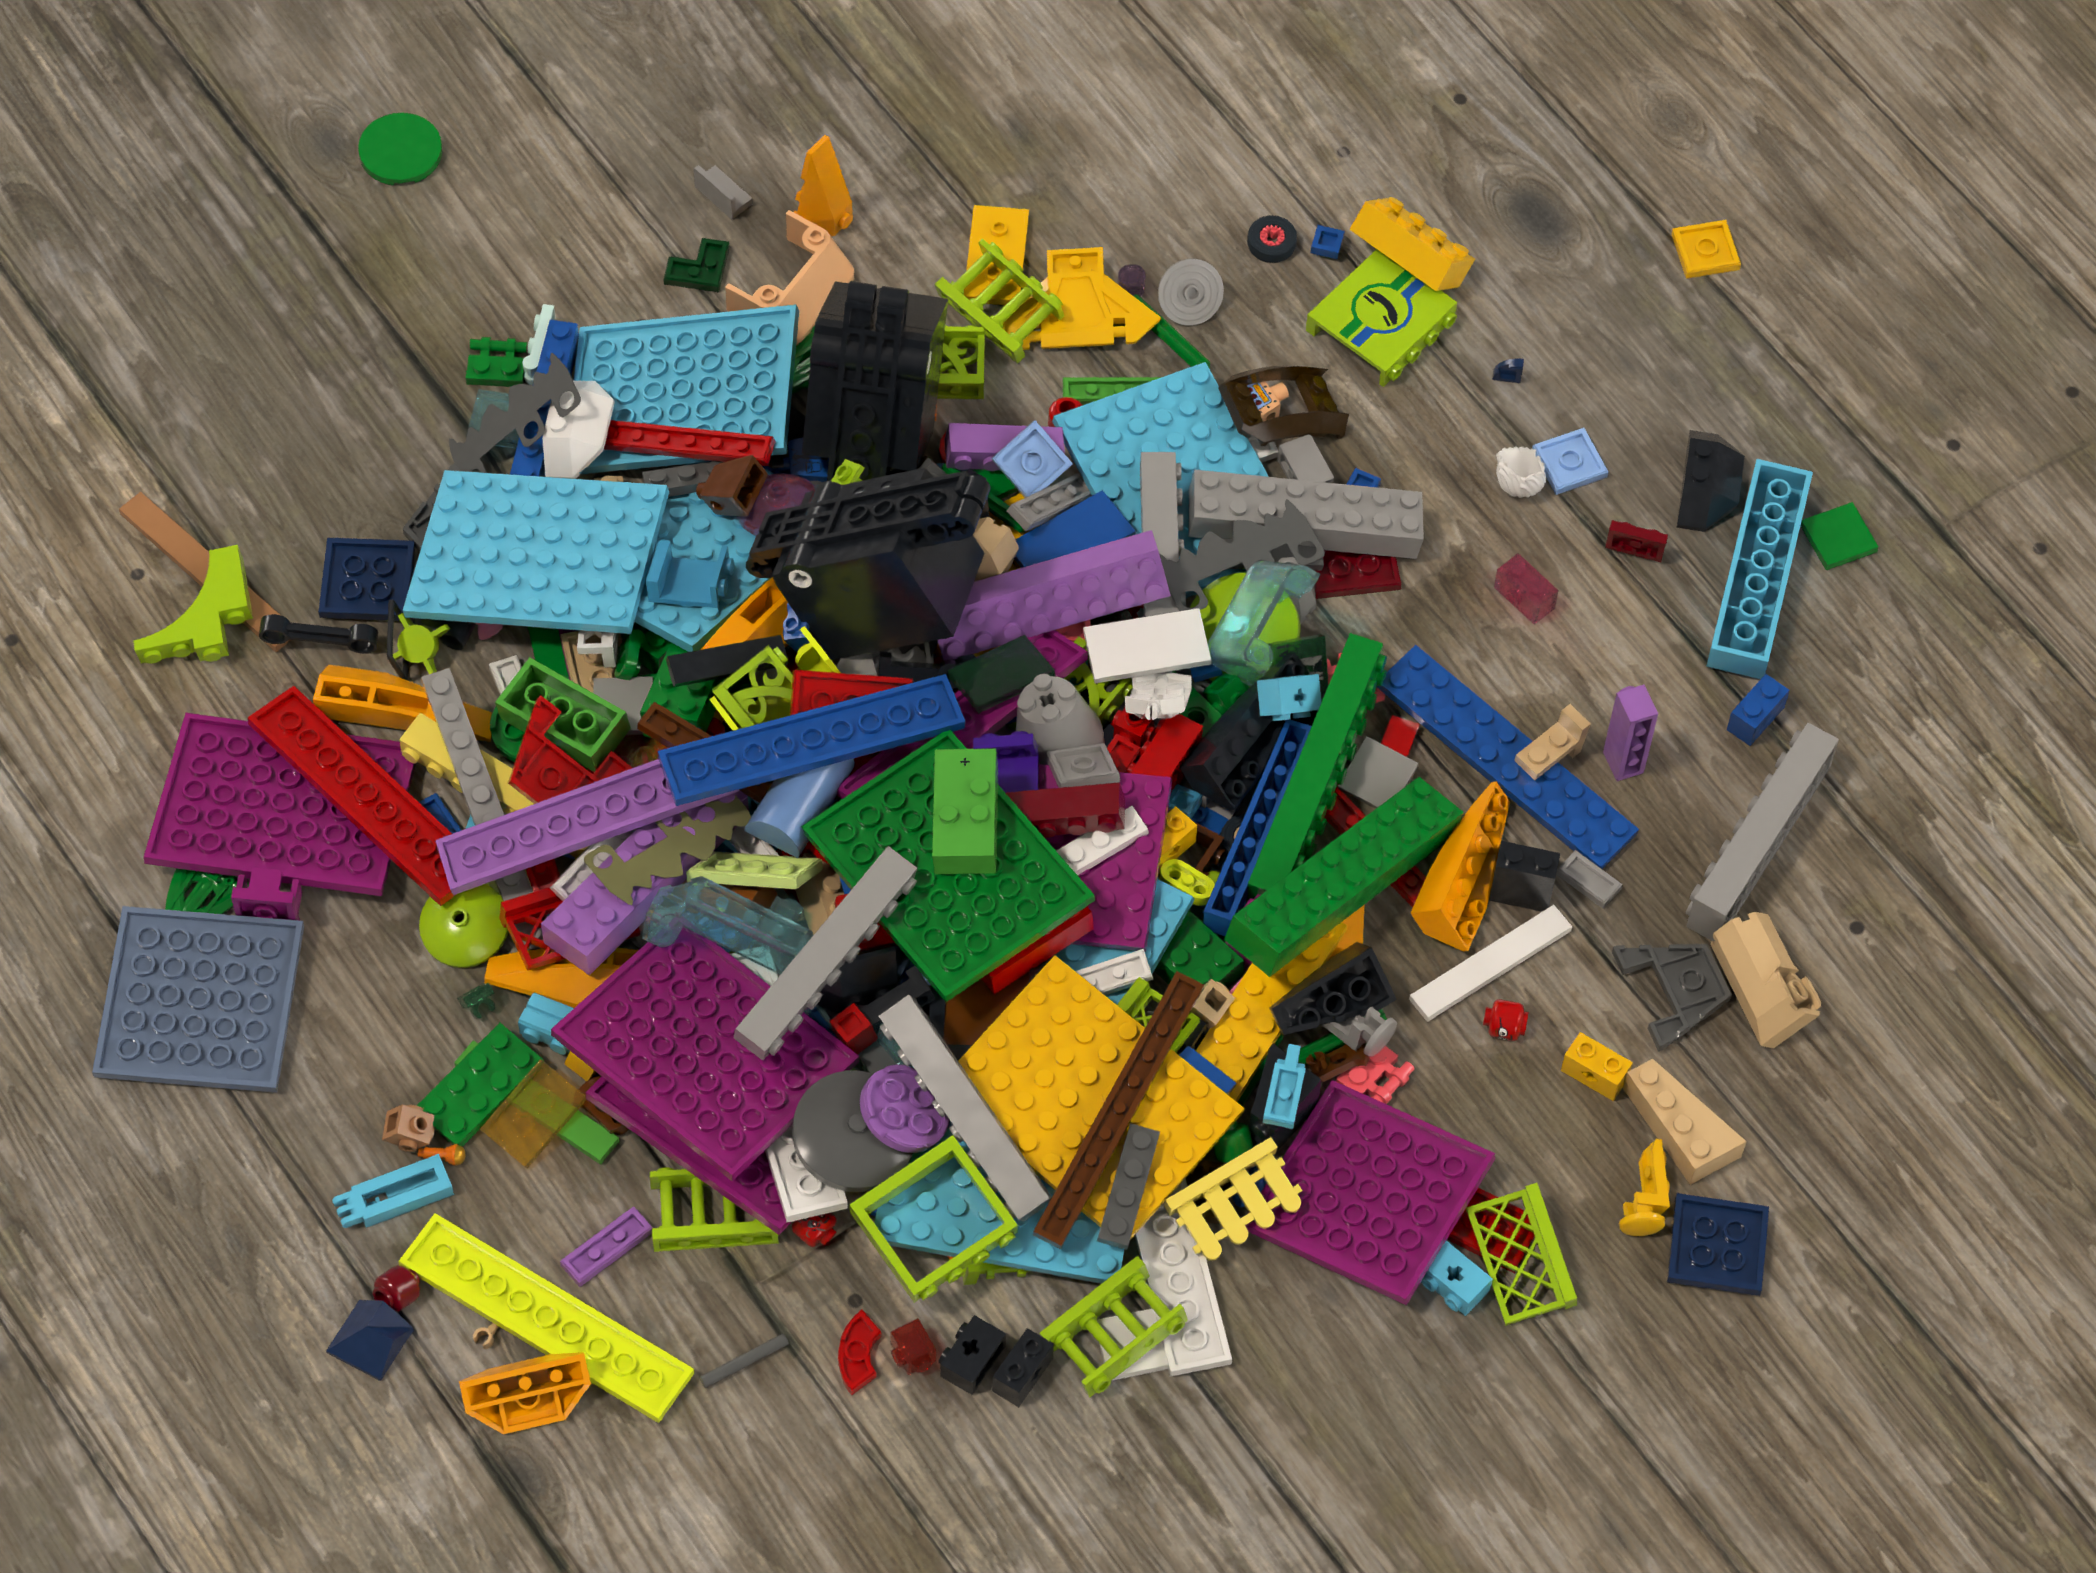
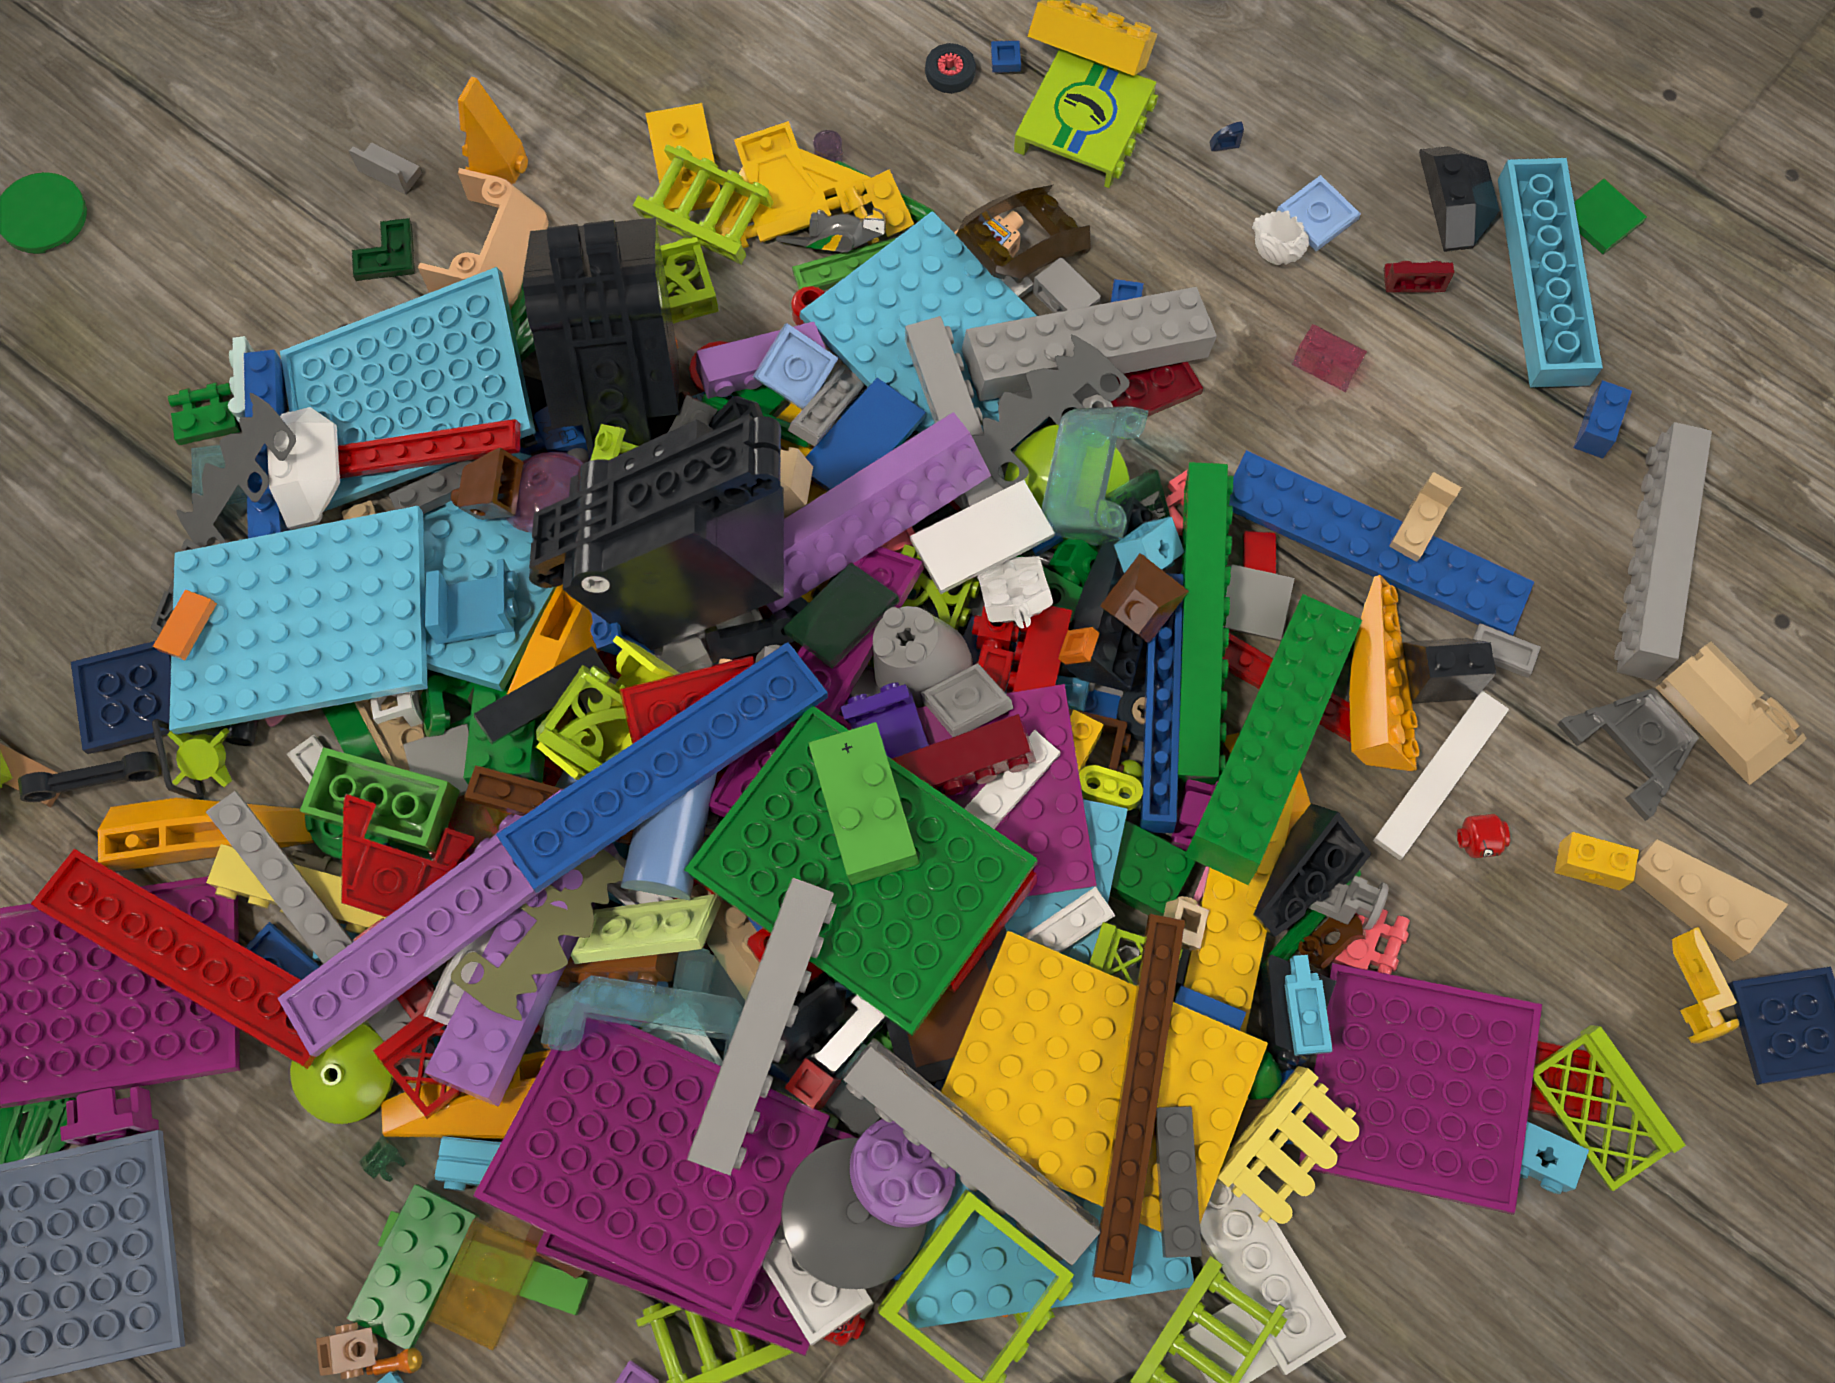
camera: 15 degrees left, 10 degrees up
light grey shield [1158,259,1224,326] -> none
medium lavender brick [1603,684,1658,781] -> none
none -> orange tile [153,590,217,661]
none -> dark grey animal [776,208,886,252]
none -> yellow plate [844,169,914,245]
none -> orange tile [1058,627,1100,665]
none -> reddish brown slope [1100,553,1189,643]

